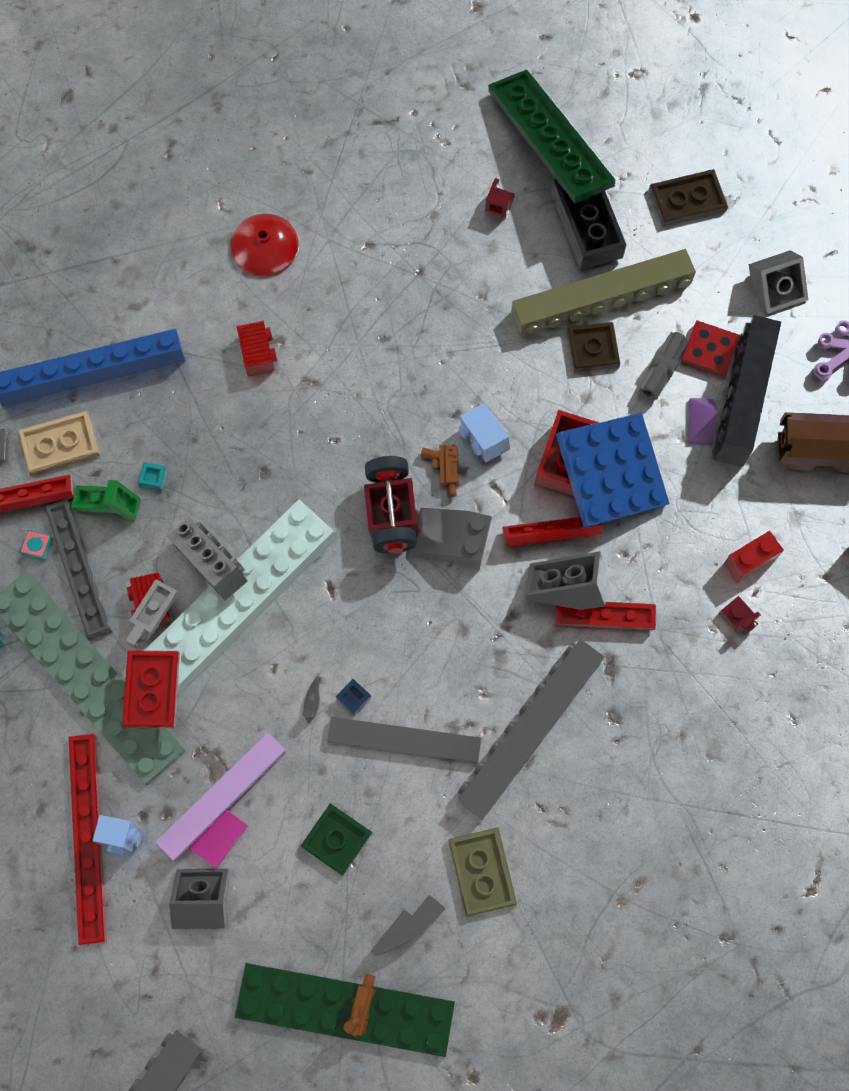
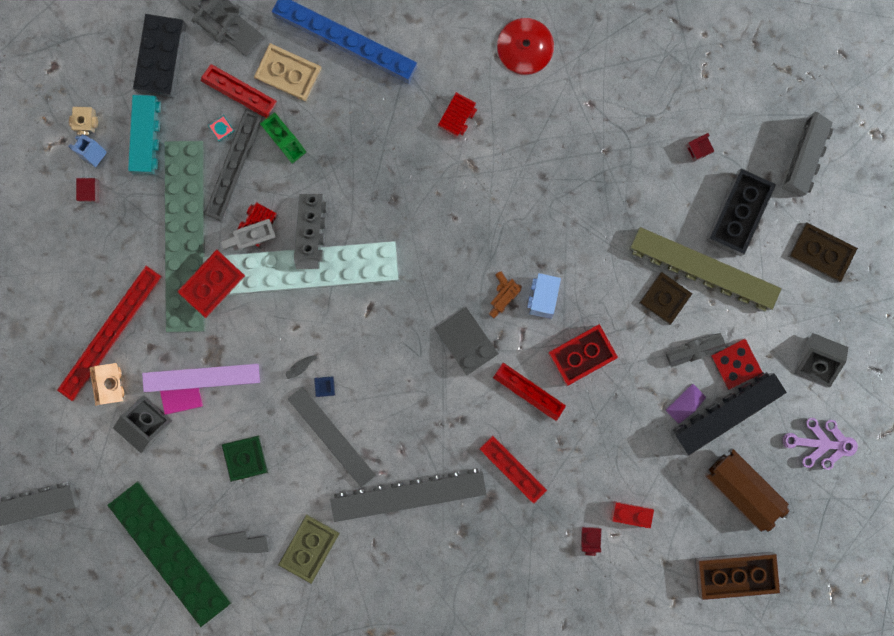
camera: 45 degrees right, 15 degrees up
light blue brick [93,815,142,854] -> none
teal tile [137,462,168,491] -> none
dark orange piece [344,973,376,1037] -> none
brick [364,456,420,554] -> none
dark green plate [488,69,616,203] -> none
dark grey slope [525,551,608,610] -> none
blue plate [556,412,670,528] -> none
none -> light nougat brick [90,363,124,406]
none -> dark grey slope [781,111,833,196]

